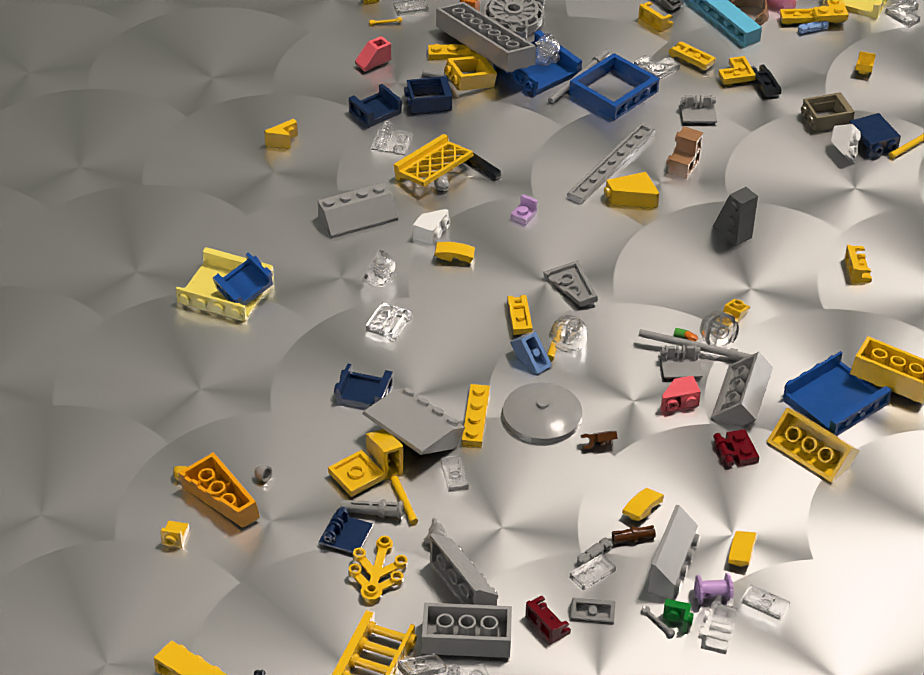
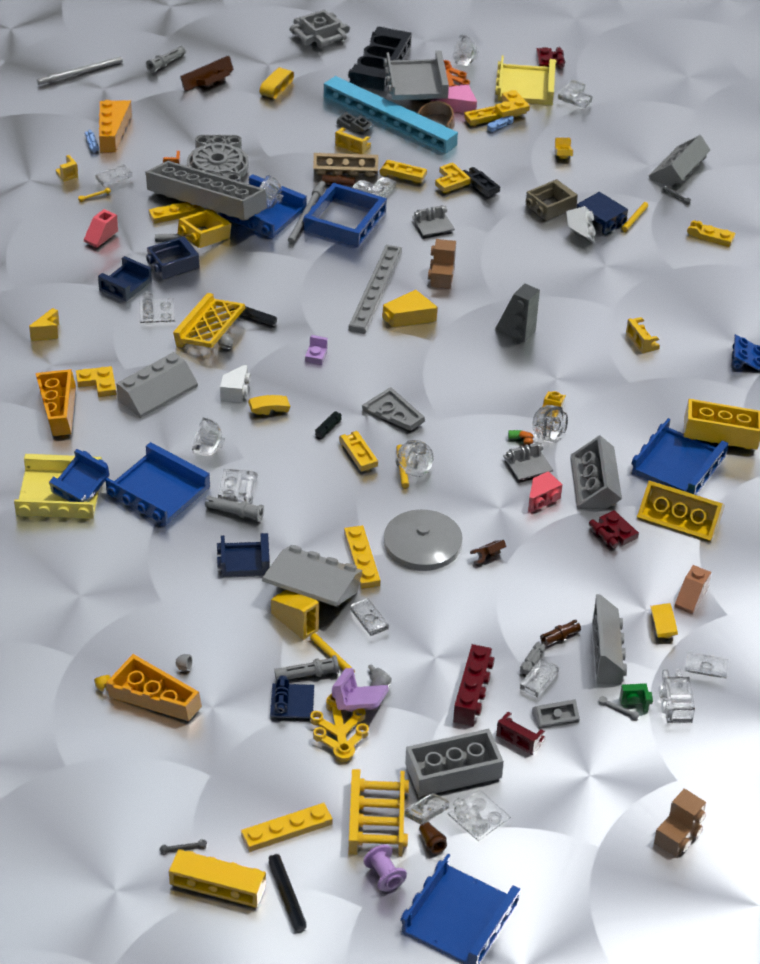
camera: 20 degrees left, 0 degrees up
yellow bracket [160,520,189,548] -> none
yellow plate [328,450,385,497] -> none
light grey slope [430,533,498,606] -> none
medium blue slope [510,331,552,374] -> none
yellow slope [622,488,664,521] -> none
light grey bar [638,329,752,361] -> none
lavender hose [694,573,734,605] -> none
none -> light orange wedge [35,369,76,436]
none -> yellow plate [76,366,117,397]
none -> blue panel [105,442,210,526]
none -> dark grey hinge [160,839,207,854]
none -> light grey pin [205,495,264,522]
none -> yellow plate [241,803,333,852]
none -> tan brick [313,153,379,177]
none -> black axle [315,411,342,438]
none -> reddish brown pin [322,174,355,188]
none -> lavender bracket [332,668,389,711]
none -> dark red brick [453,644,495,727]
none -> nougat slope [674,565,712,614]

